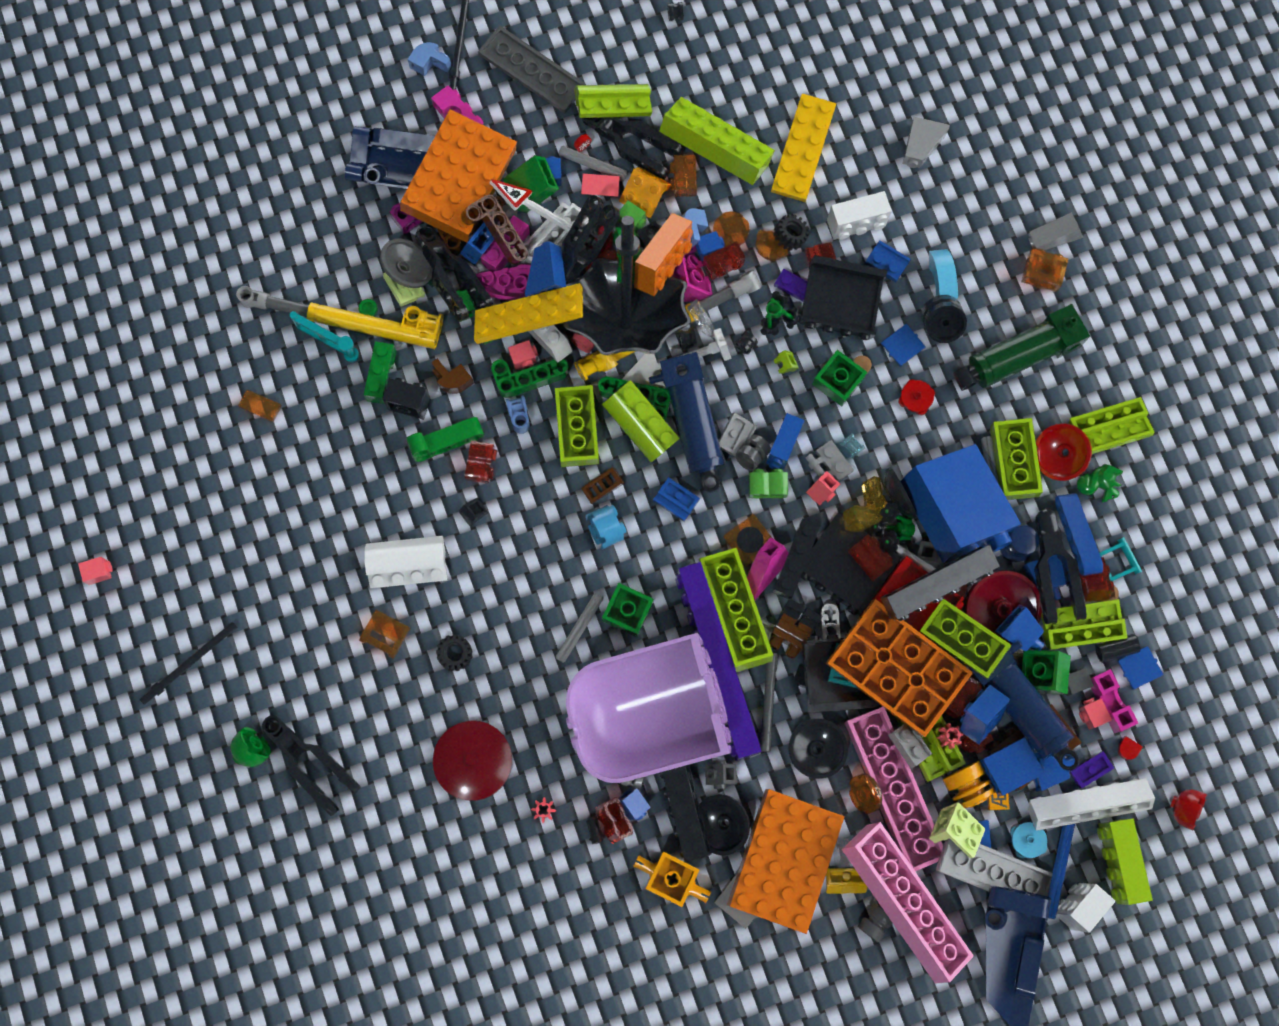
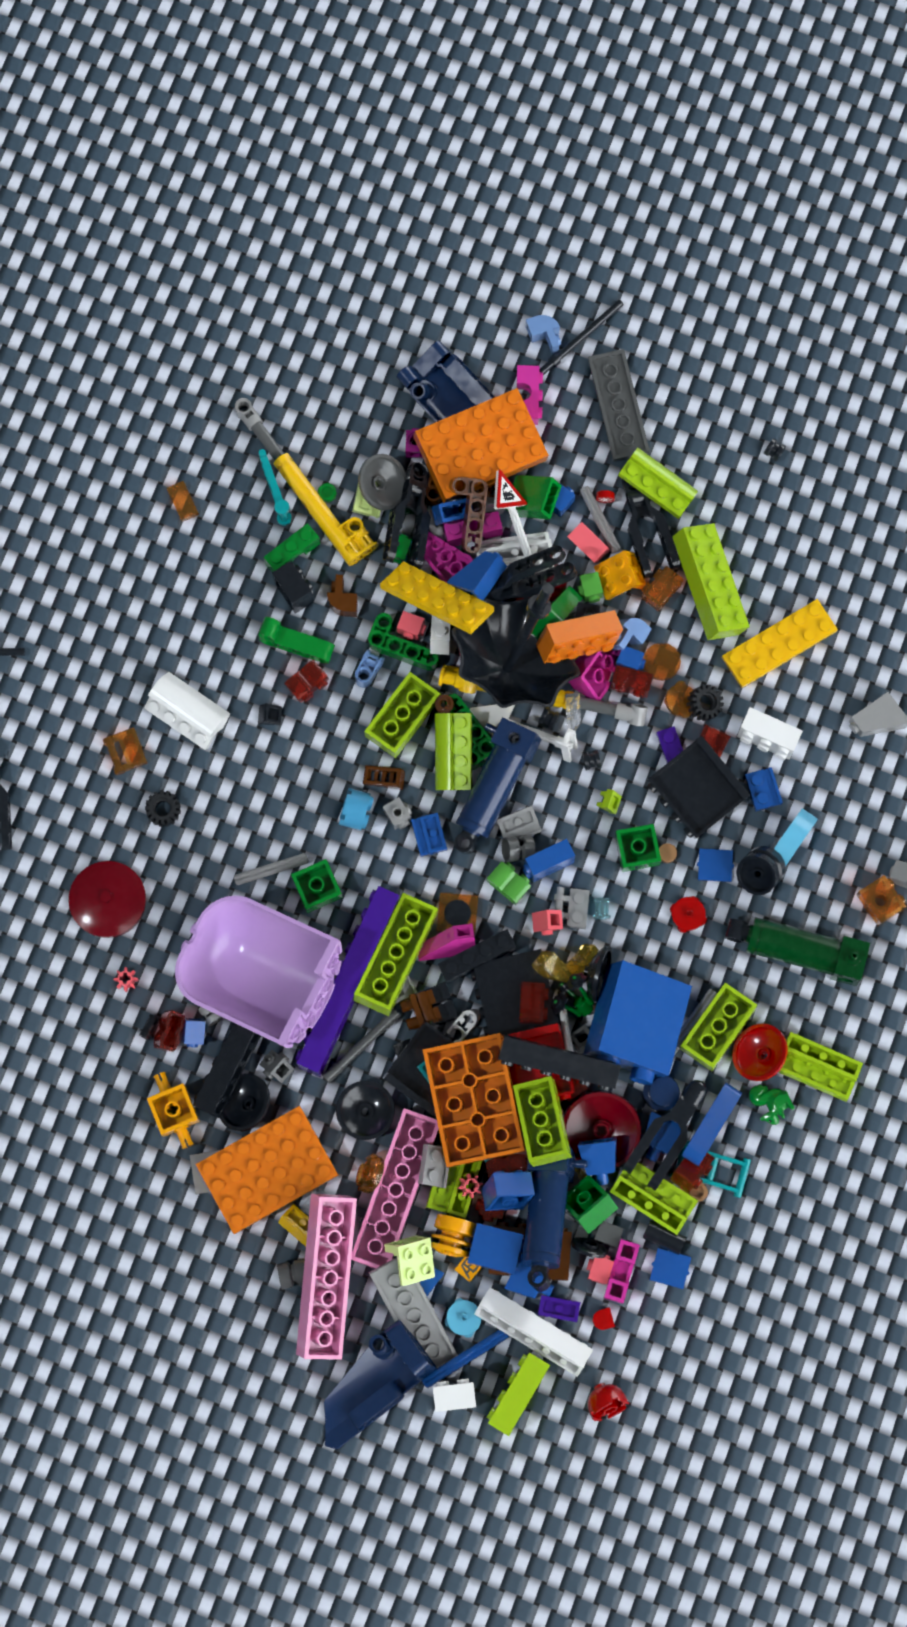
camera: 45 degrees right, 0 degrees up
black plant [760,291,803,336] -> none
none -> light grey brick [383,797,412,830]
none -> reddish brown plate [435,695,454,713]
none -> black wheel [571,1237,608,1258]

